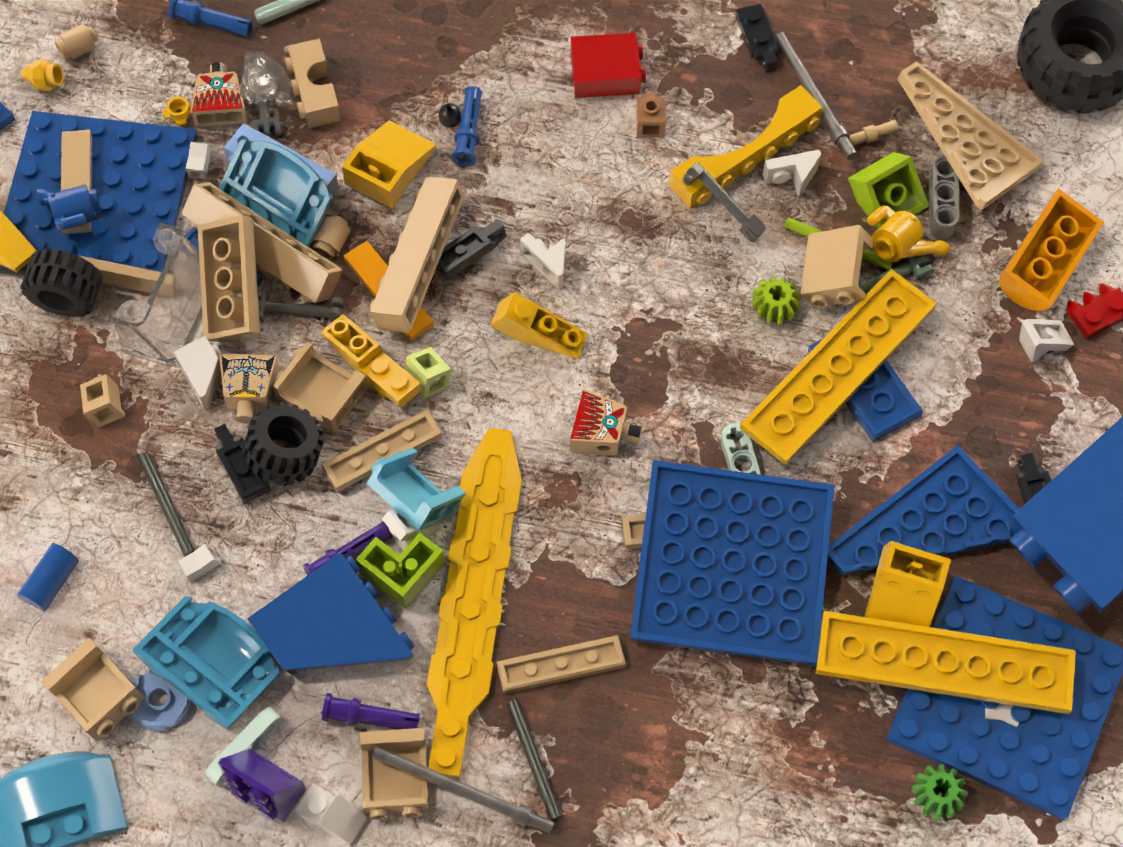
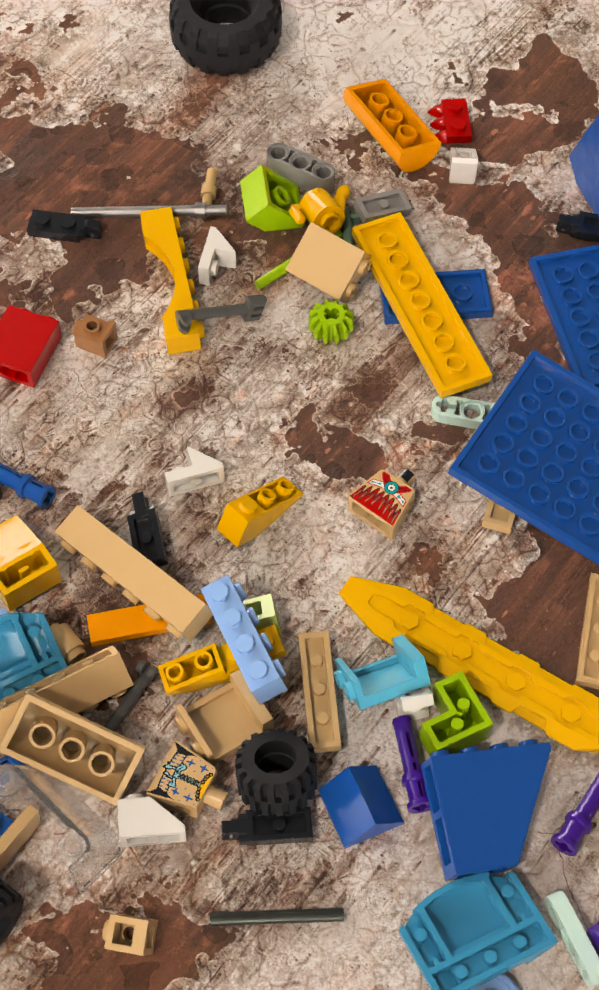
camera: 65 degrees left, 5 degrees down
white piece [178,544,222,583] -> none
tan wing [898,62,1044,211] -> none
none -> light blue brick [201,574,288,704]
none -> blue slope [318,766,404,849]
none -> light grey plate [353,188,412,224]

